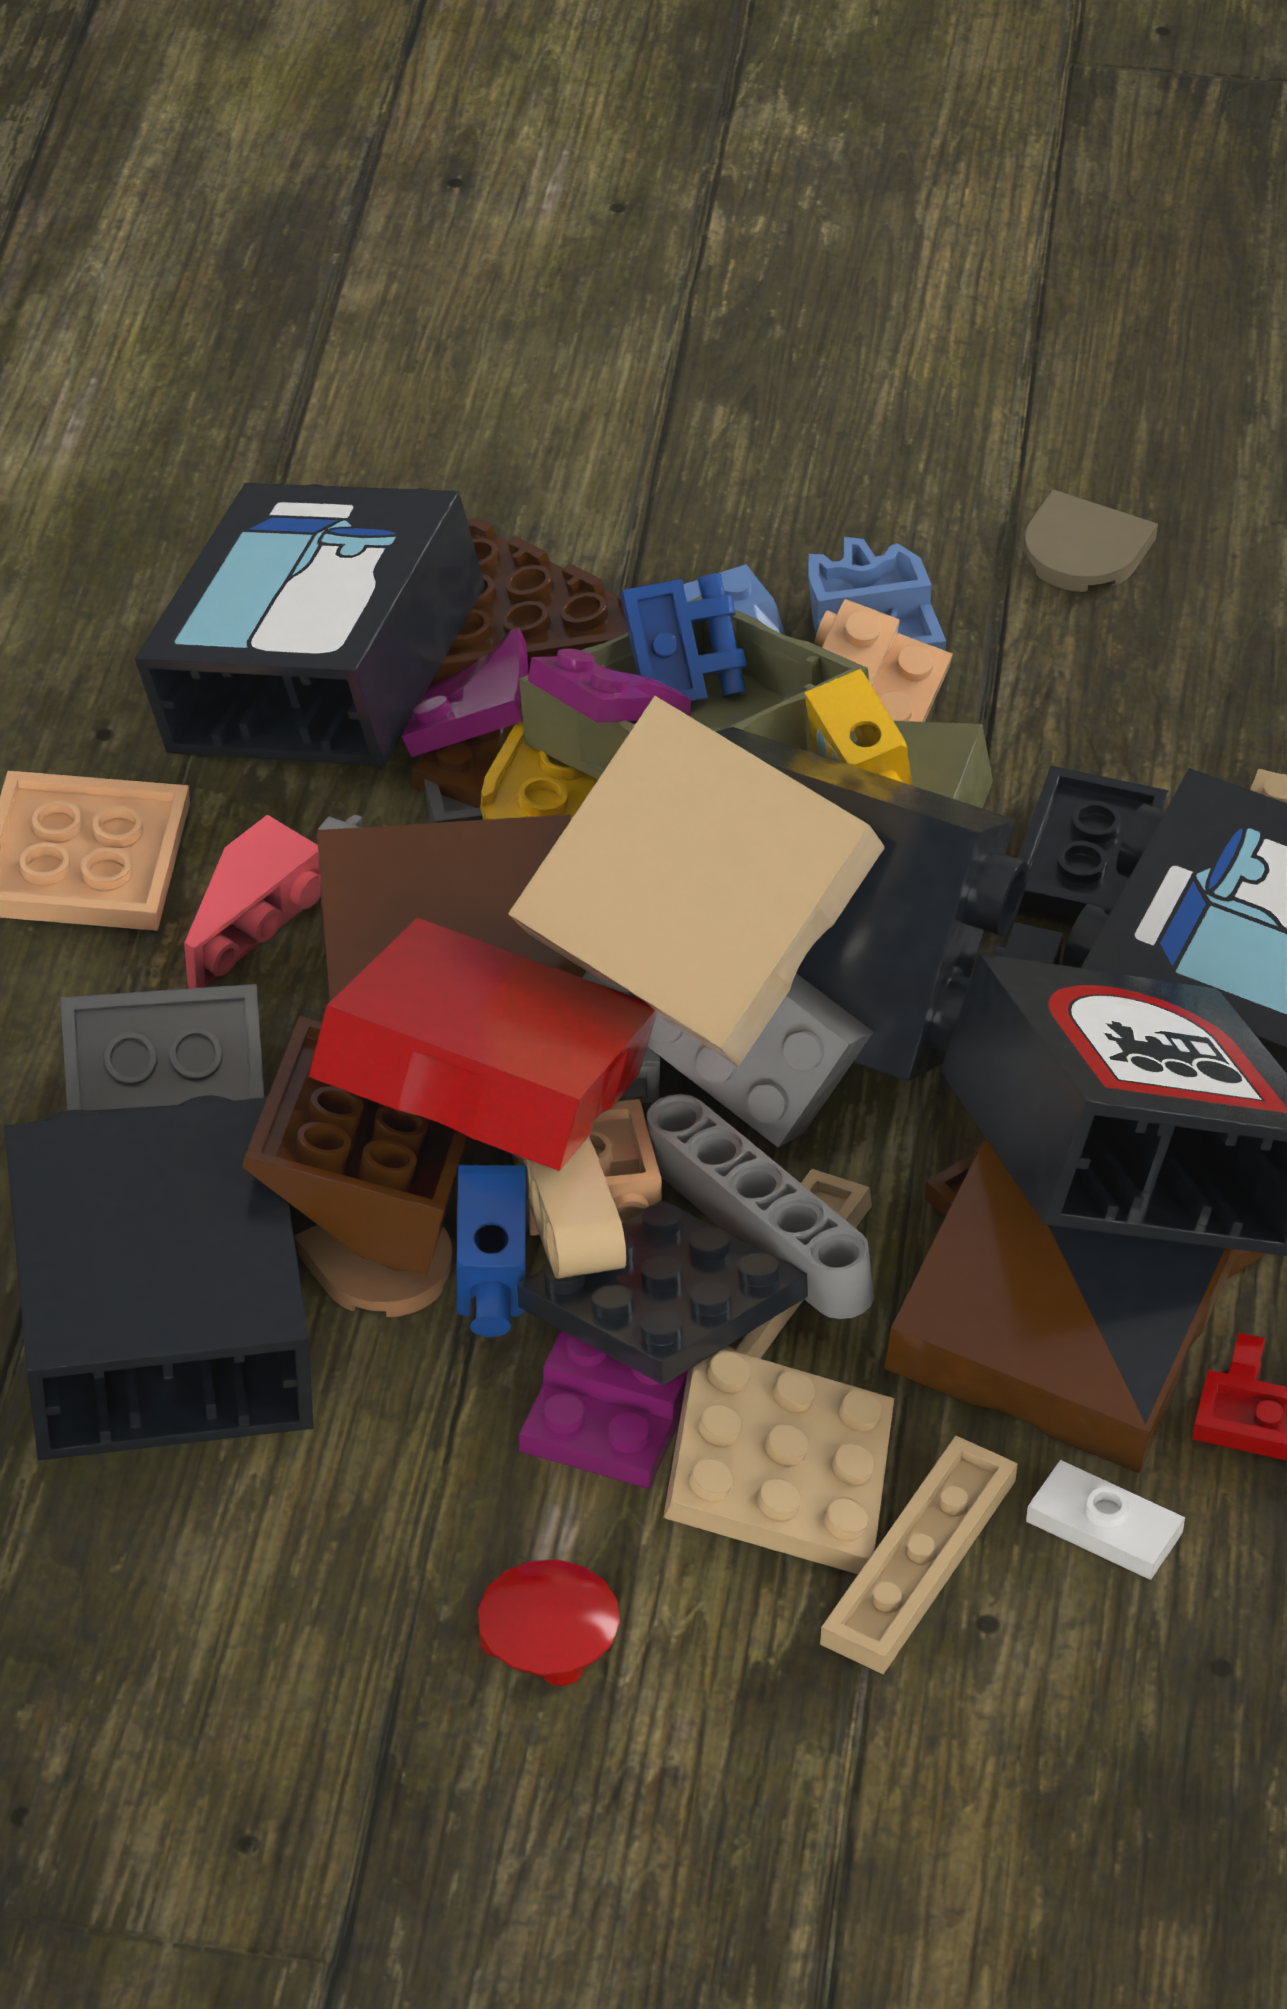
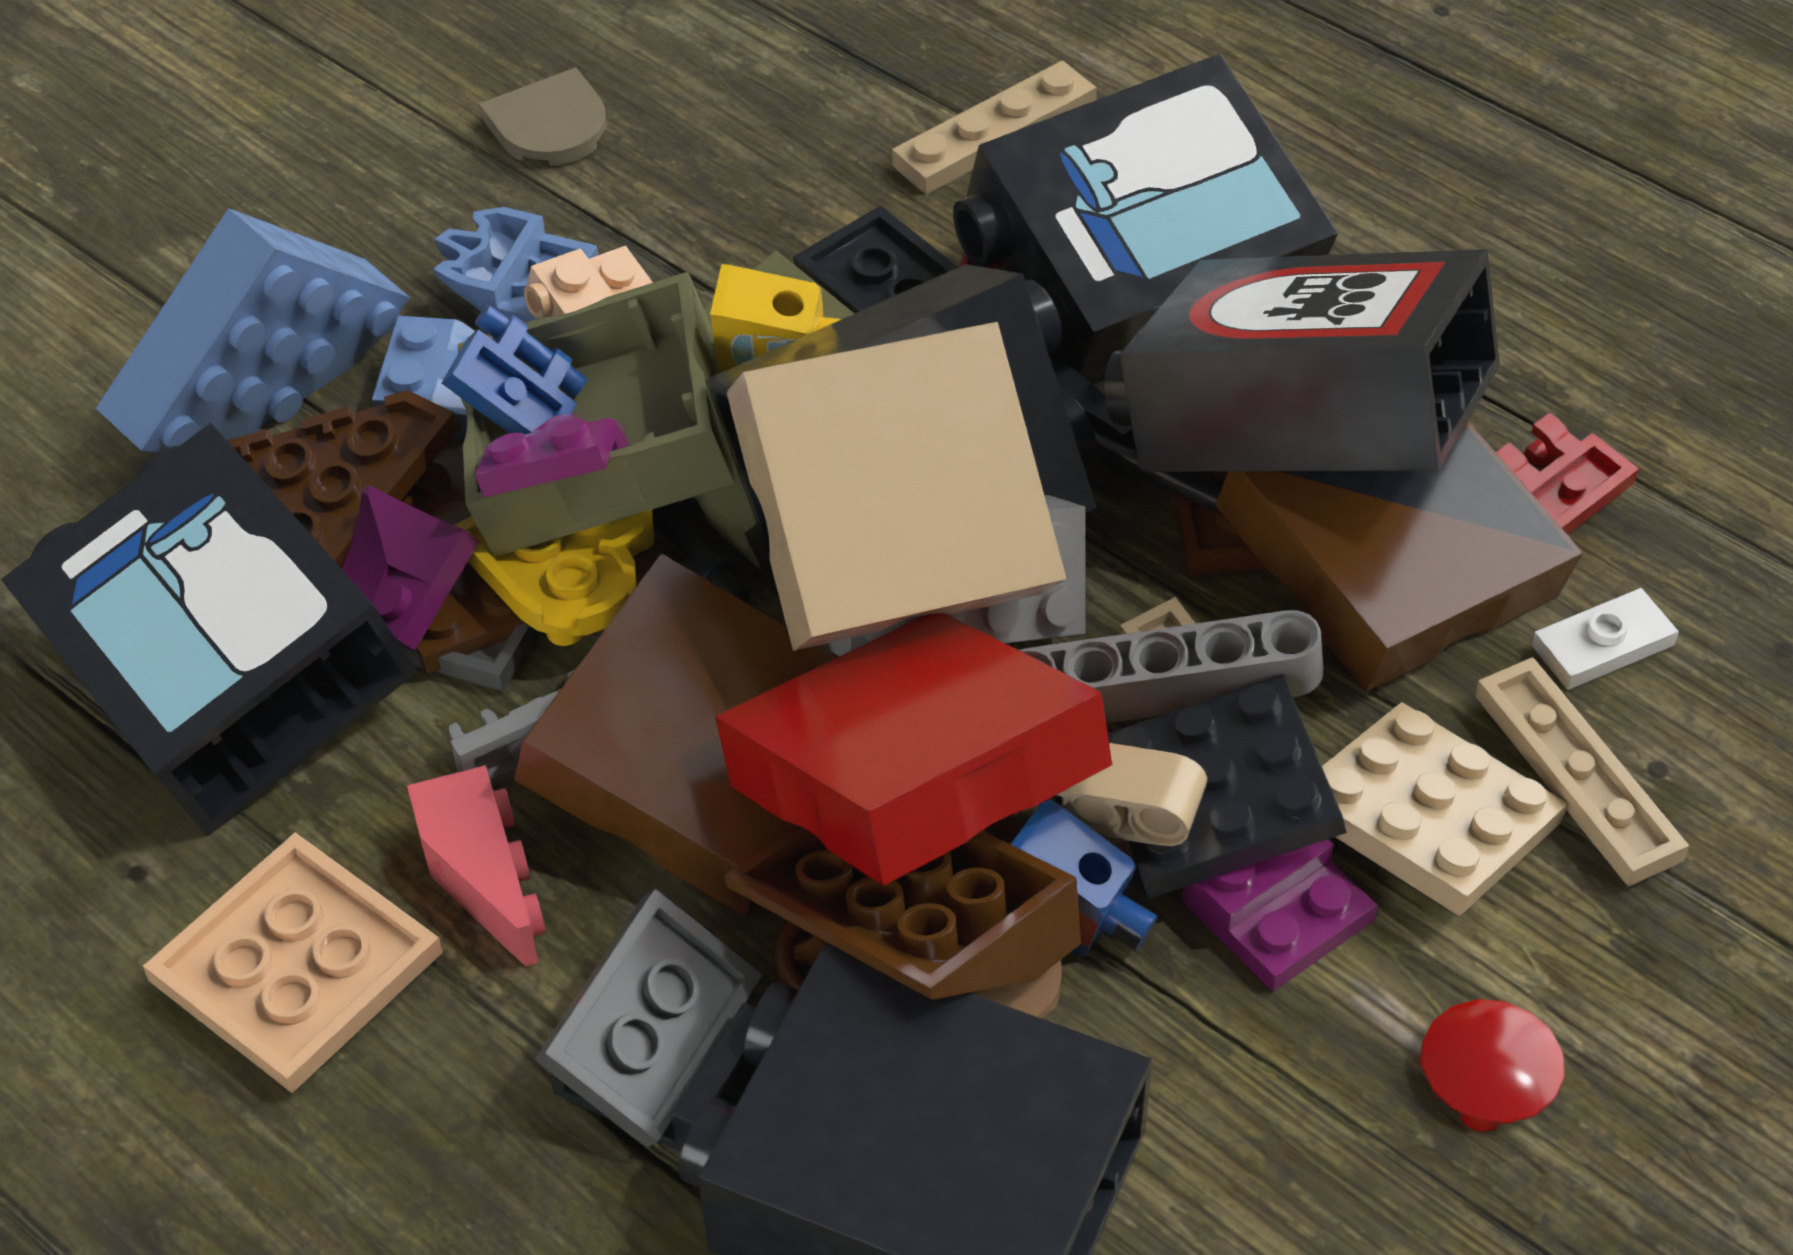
camera: 55 degrees left, 5 degrees up
none -> medium blue brick [96,208,410,452]

